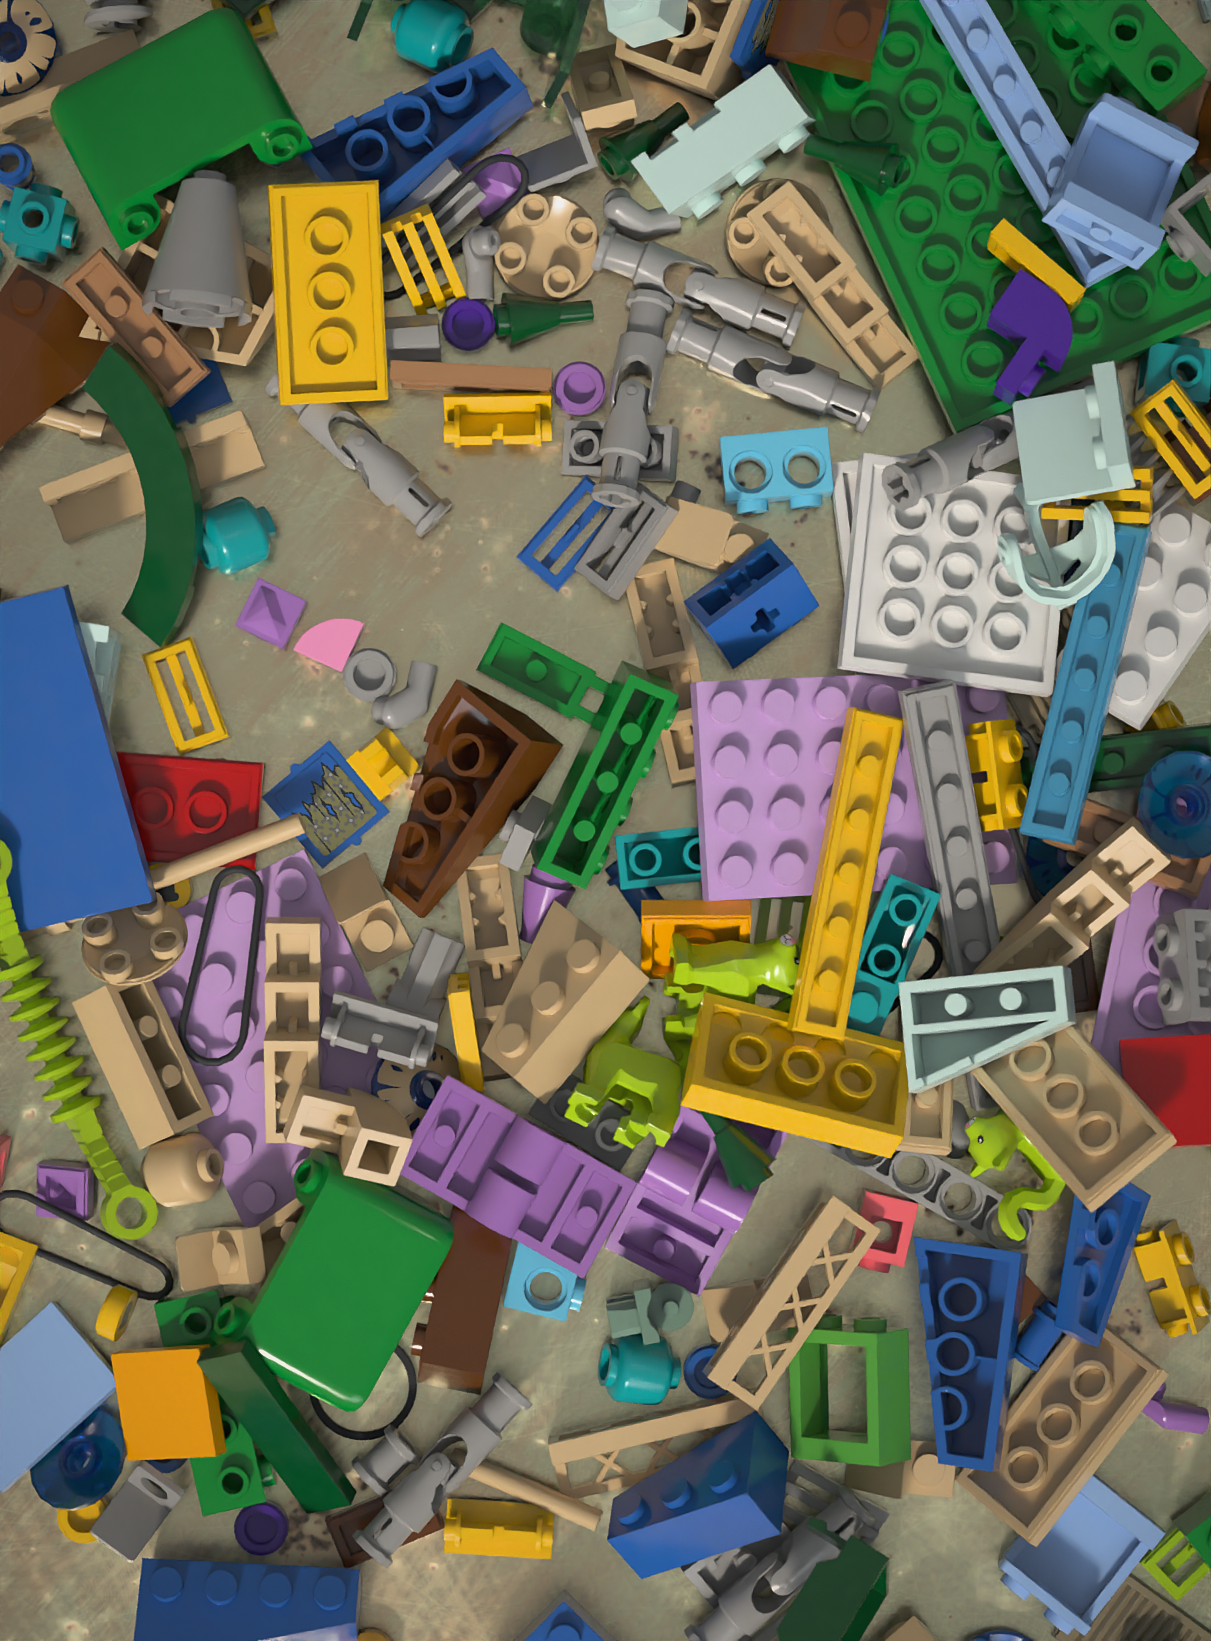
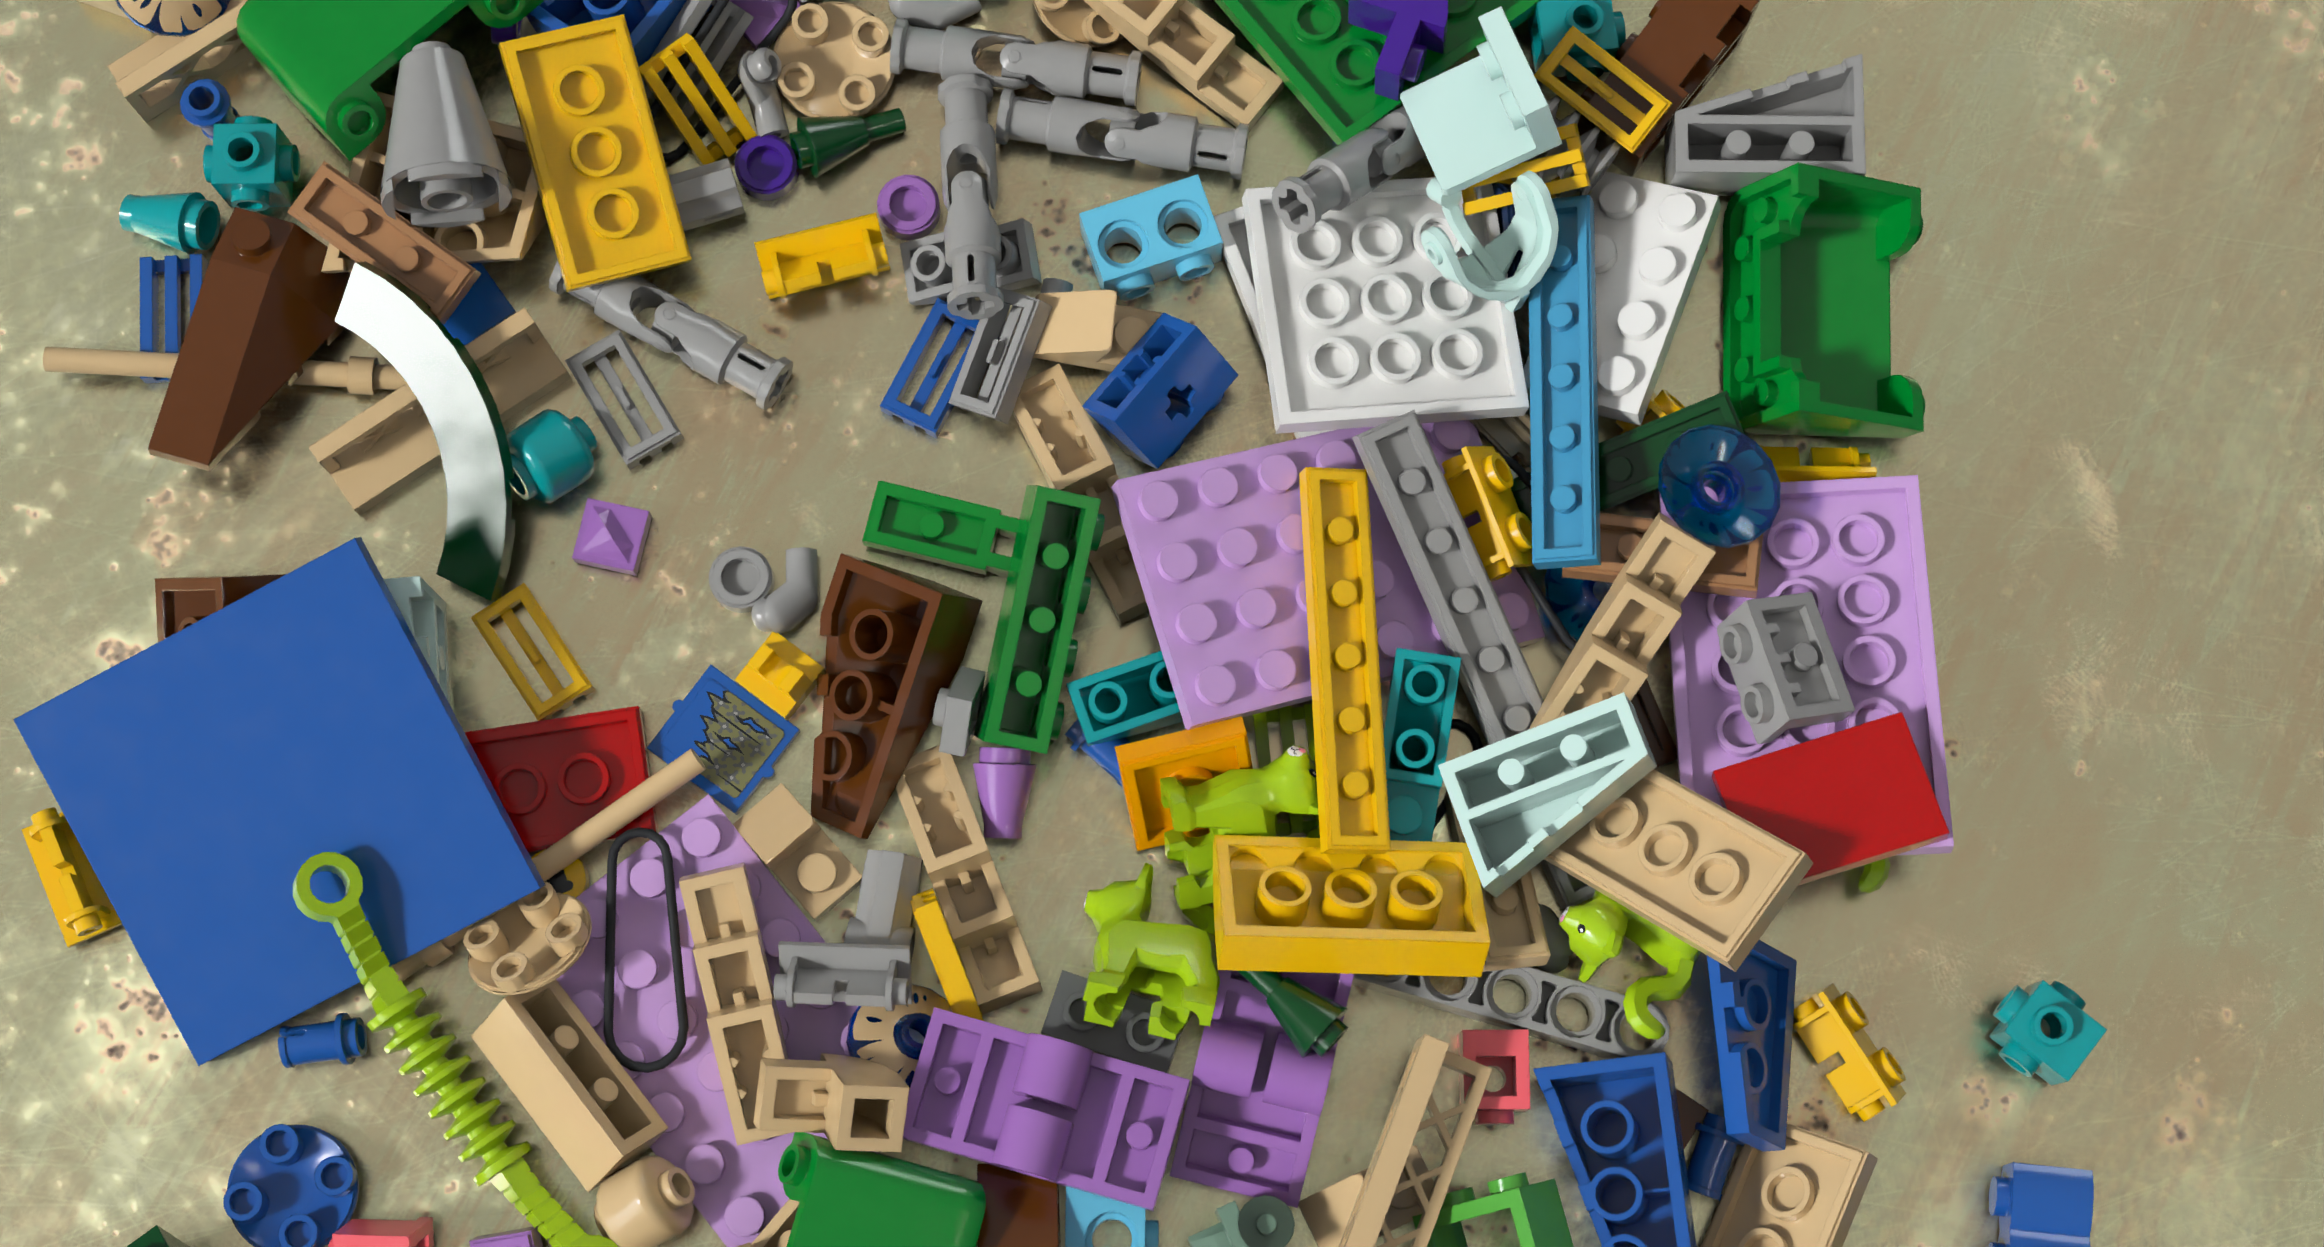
camera: 15 degrees left, 10 degrees down
bright pink tile [293,618,365,673] -> none
medium nougat tile [390,360,553,394] -> none
tan wedge [481,900,650,1104] -> none
medium lavender arm [1141,1382,1210,1434] -> none
none -> light grey tile [565,329,684,470]

